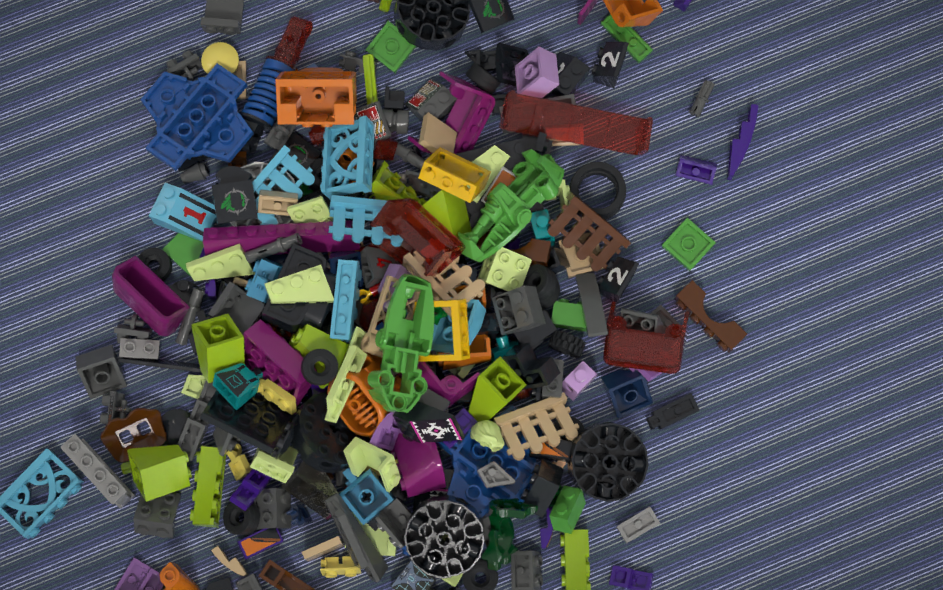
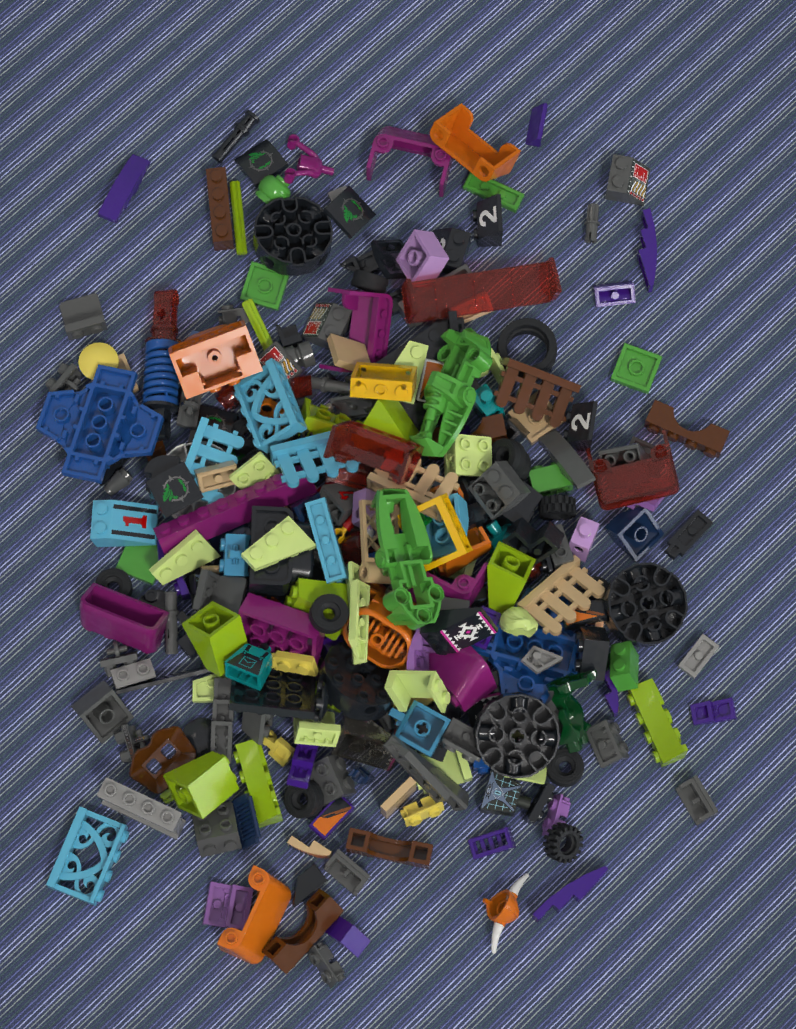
camera: 20 degrees left, 5 degrees down
dark grey pin [245,233,302,263] -> none
none -> dark blue window [232,793,261,850]
none -> dark grey slope [605,154,650,206]

